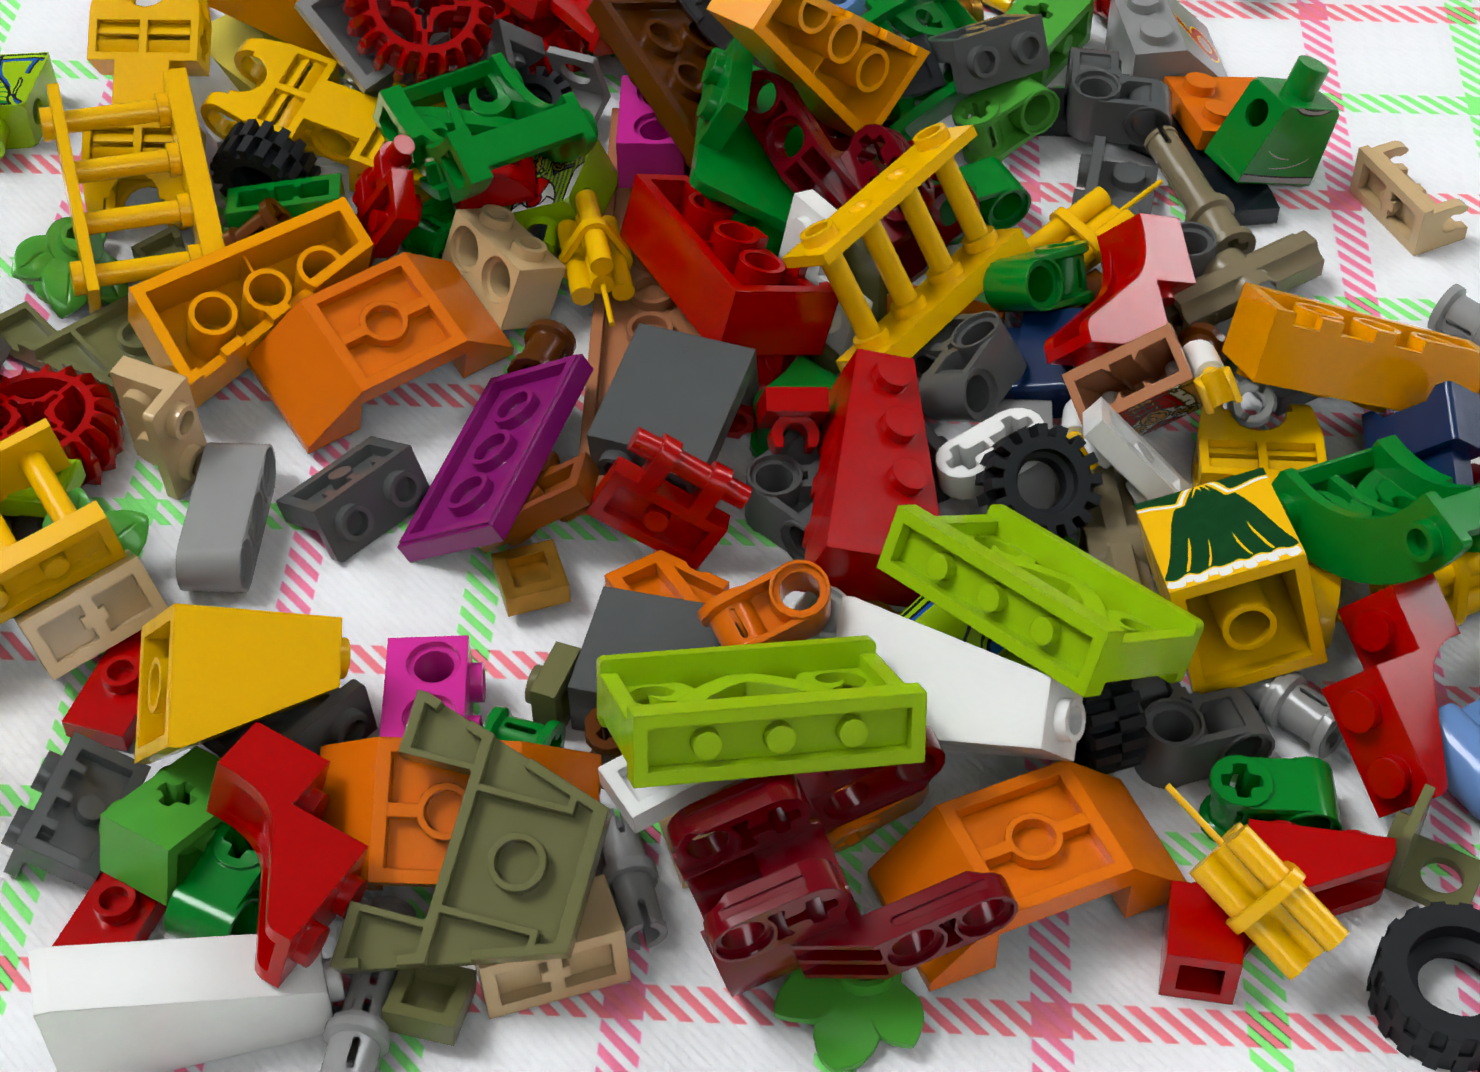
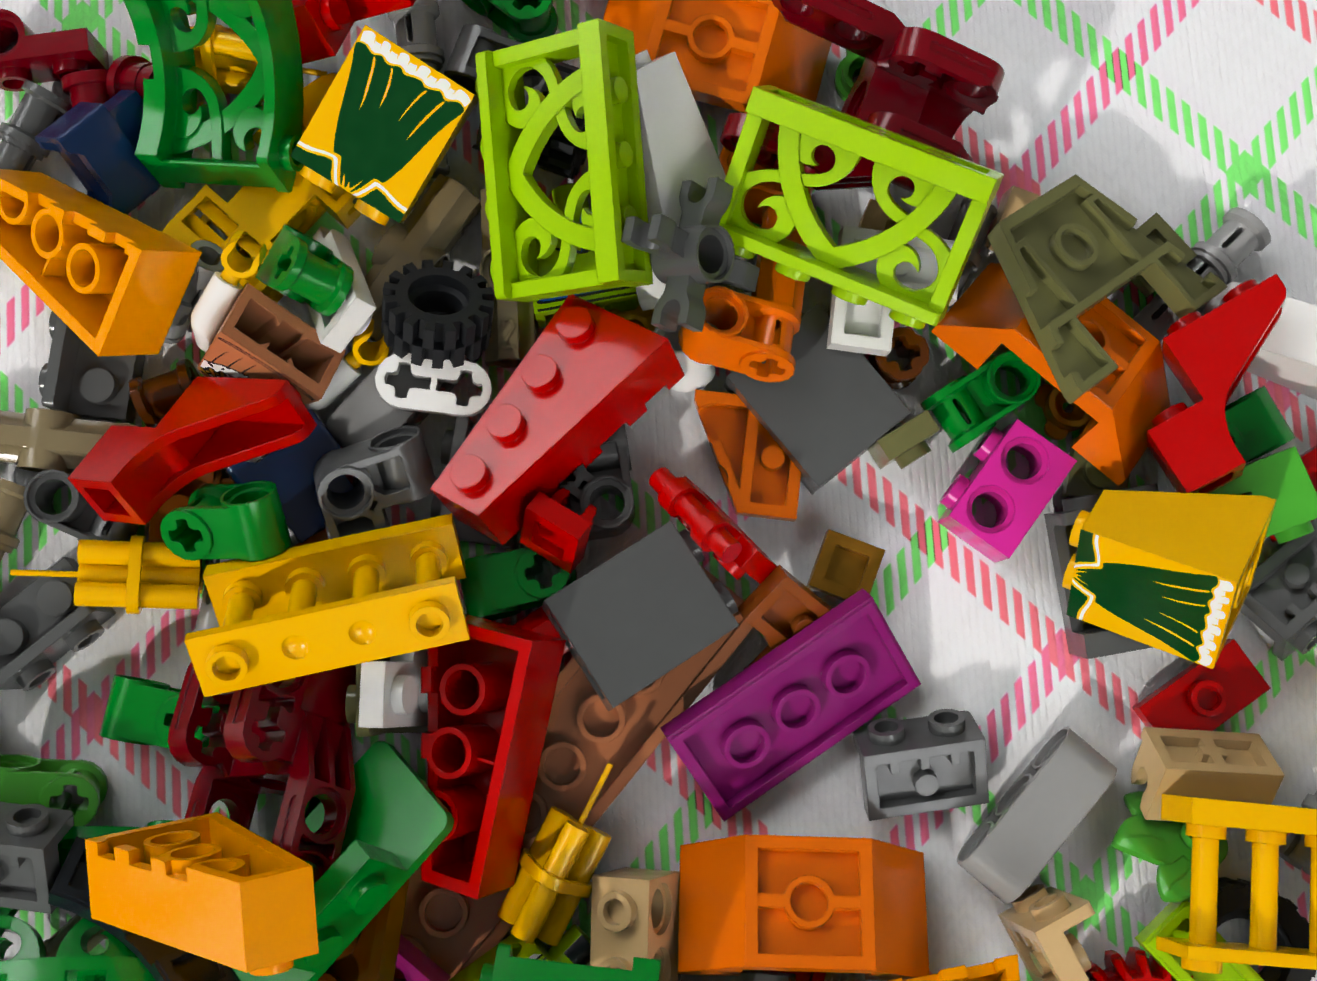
camera: 145 degrees left, 35 degrees up
reddish brown bush [507,319,577,373] -> none
none -> green piece [255,224,354,316]
none -> dark grey pin [621,177,760,332]

